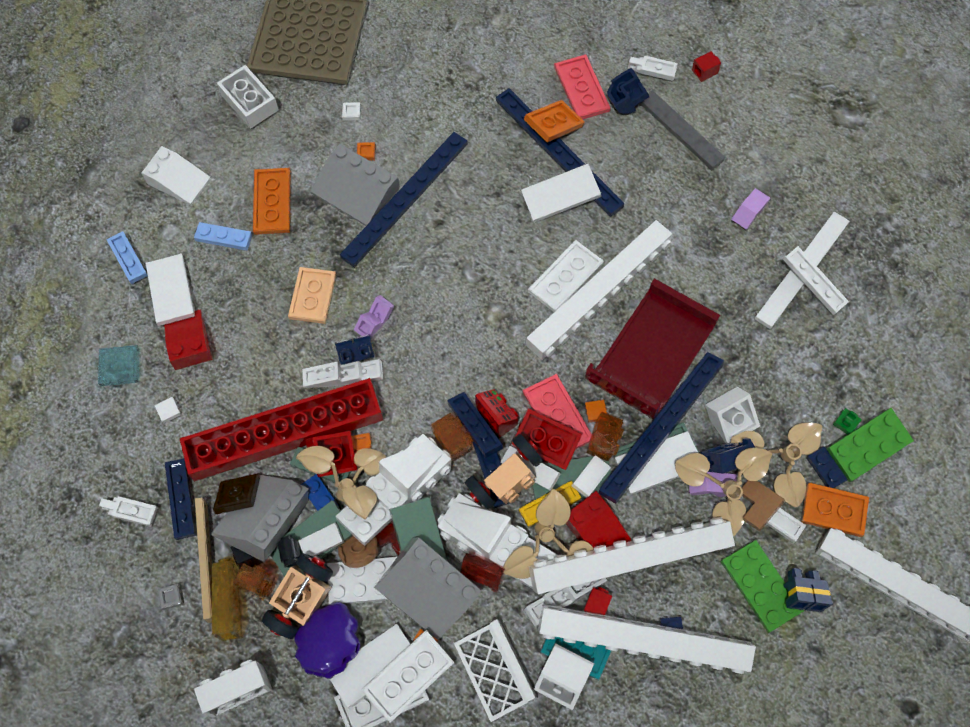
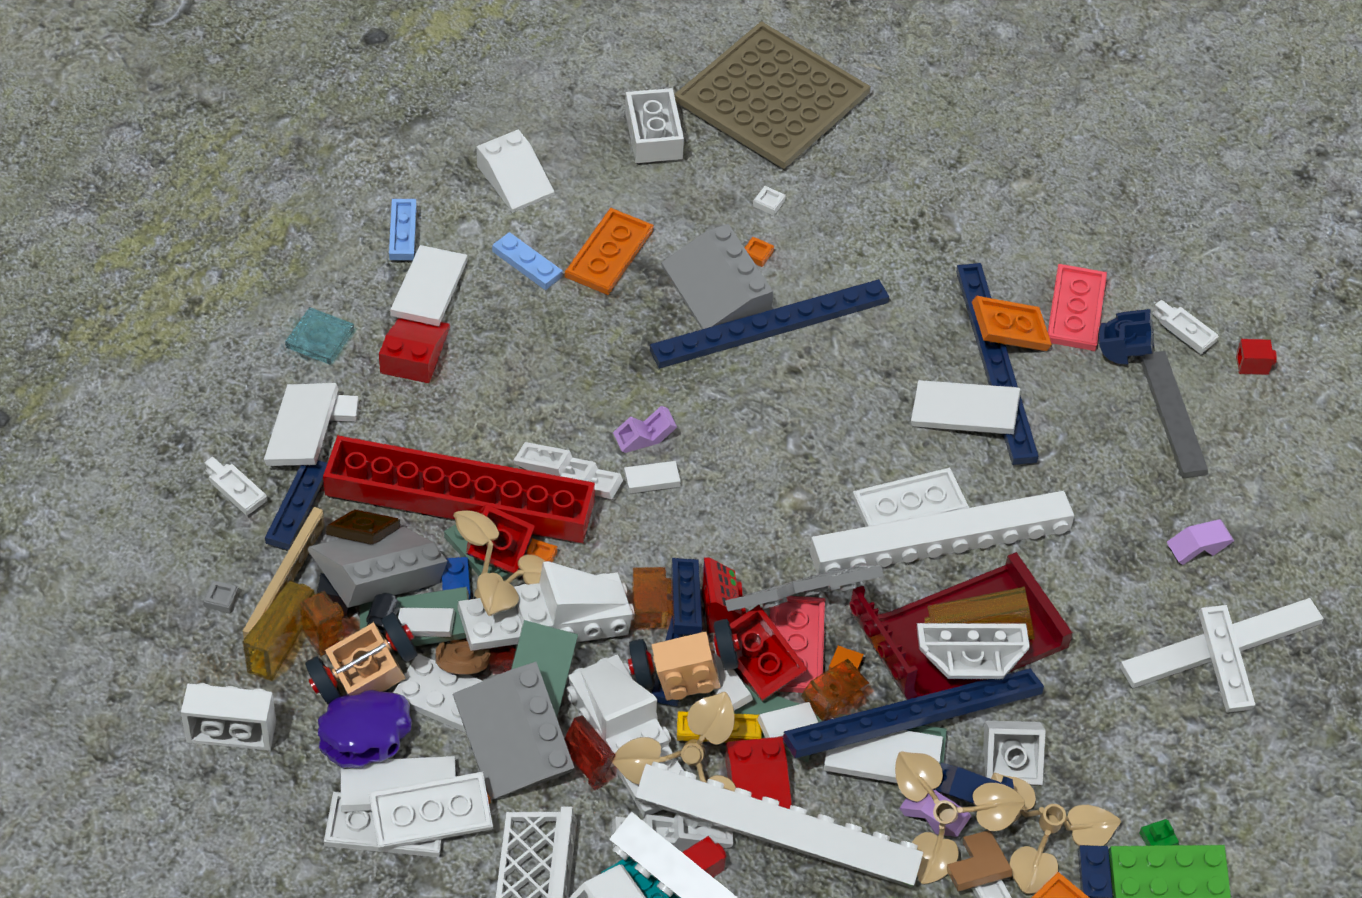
camera: 25 degrees right, 15 degrees down
light nougat tile [288,267,337,324] -> none
dark blue hips [335,334,374,365] -> none
none -> white tile [264,383,339,466]
none -> white tile [624,461,681,494]
none -> light grey wing [725,565,884,611]
none -> white wedge [917,623,1029,679]
none -> clear yellow slope [924,587,1035,640]

